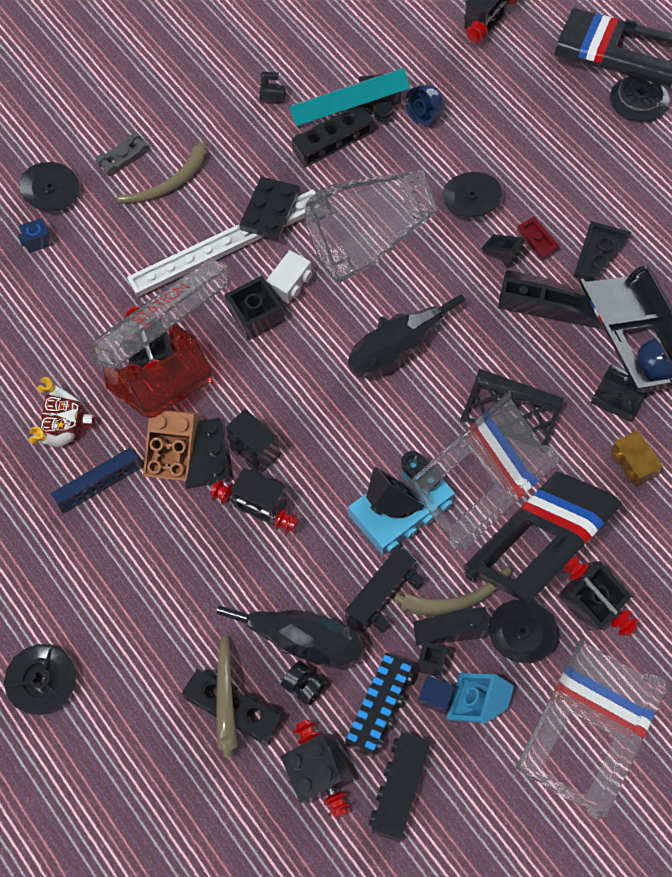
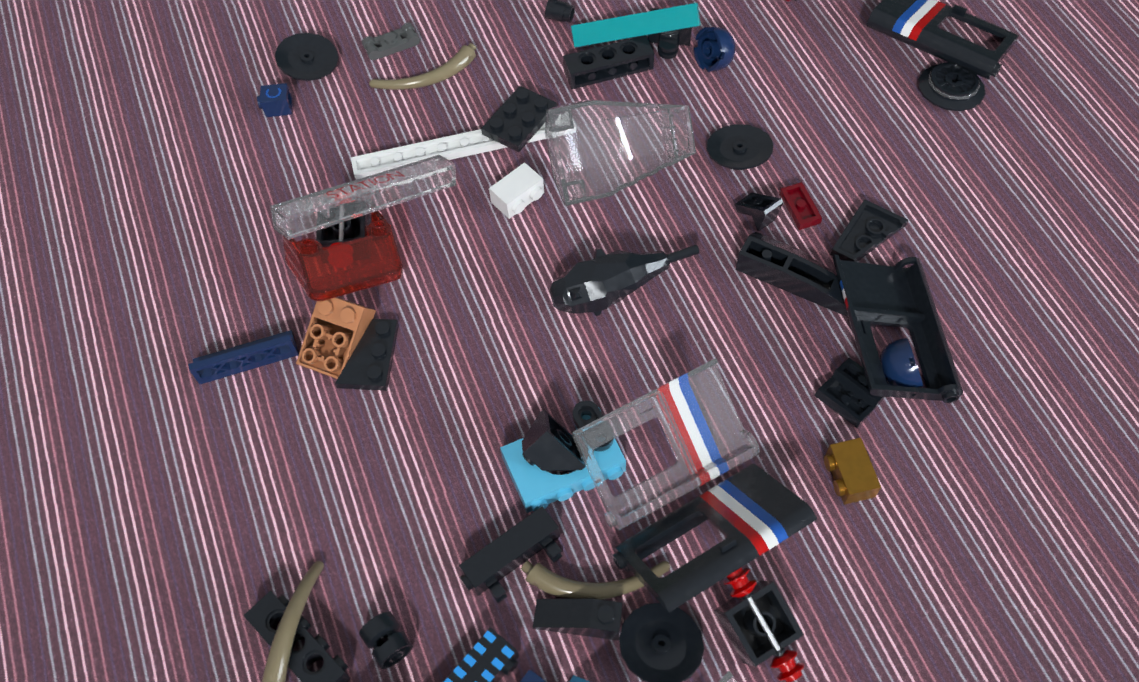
camera: 15 degrees right, 5 degrees down
black piece [4,644,77,715] -> none
torso [29,377,95,447] -> none
black brick [210,468,298,535] -> none
black piece [216,605,365,670] -> none
black brick [224,276,285,340] -> none
black brick [226,408,281,473] -> none
black brick [417,641,447,678] -> none
black fence [461,369,564,451] -> none

